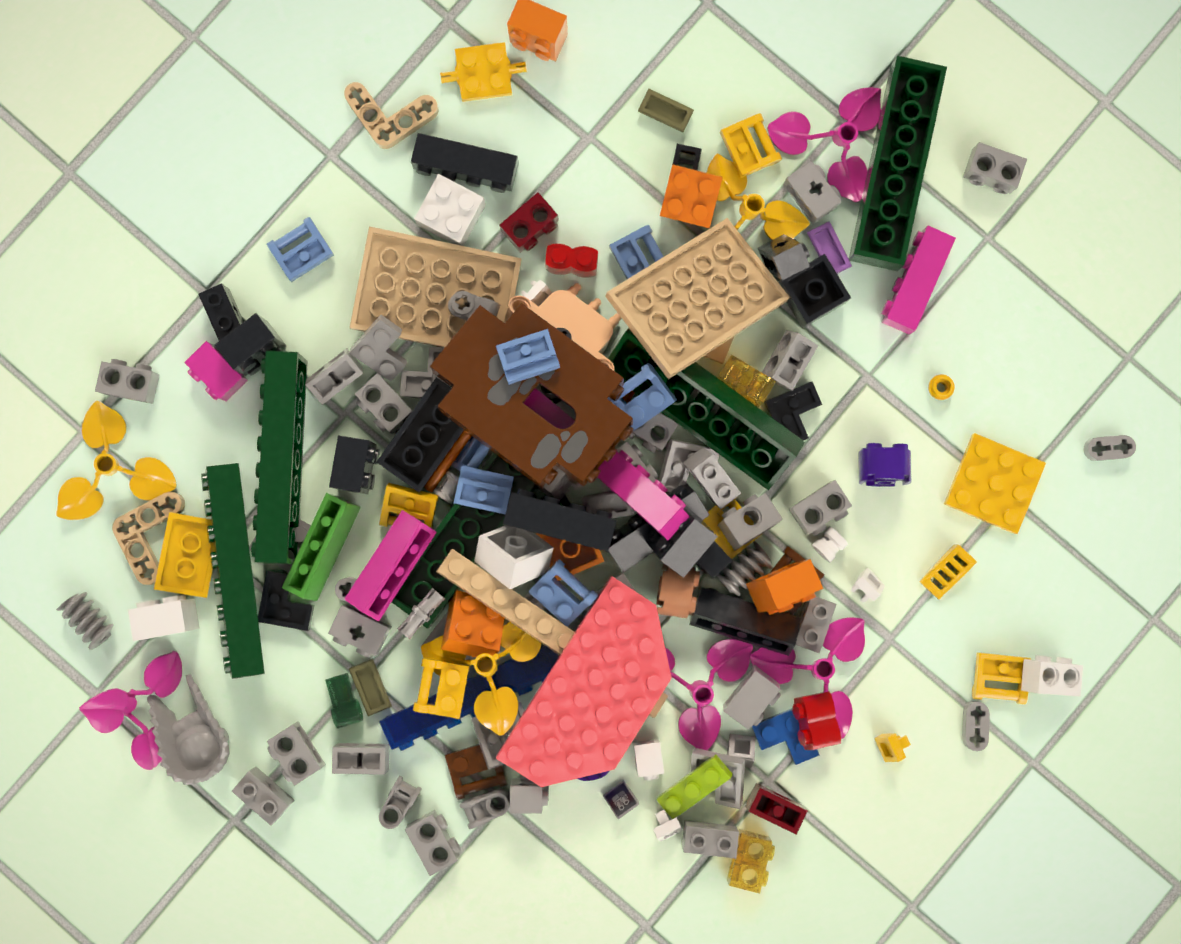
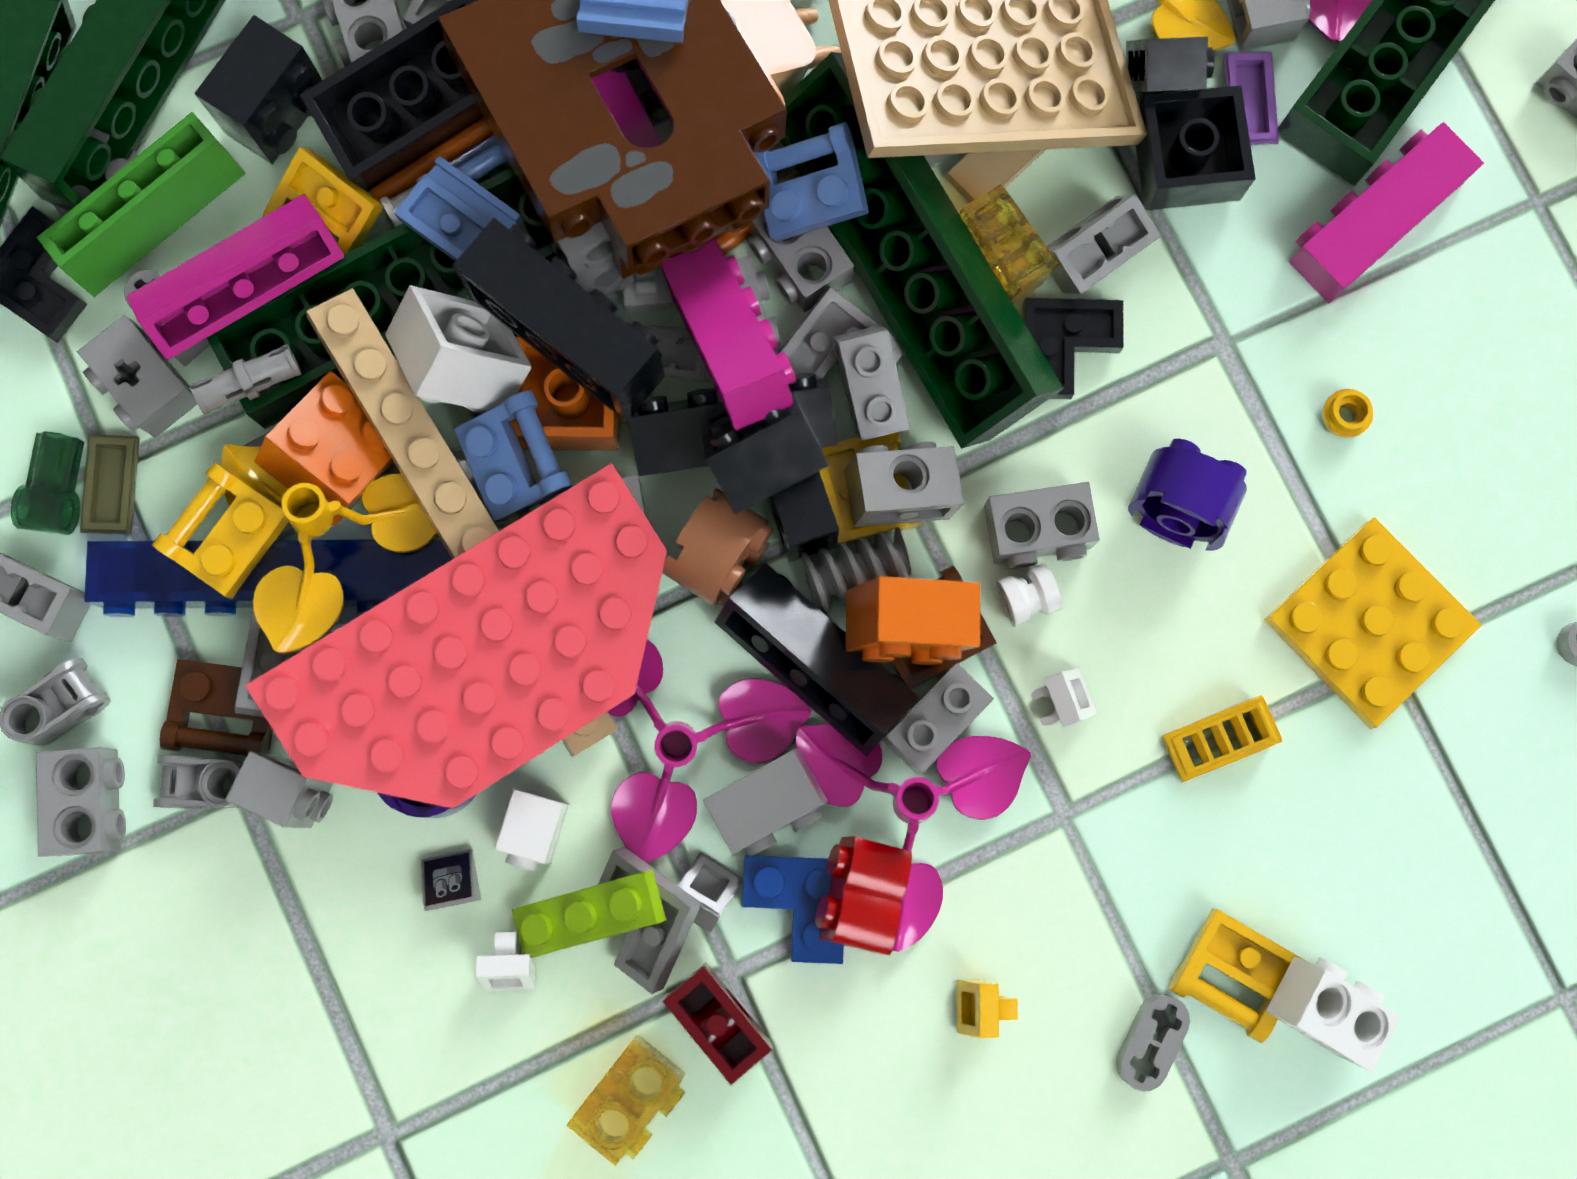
camera: 25 degrees right, 5 degrees down
light grey brick [682,820,739,859] -> none

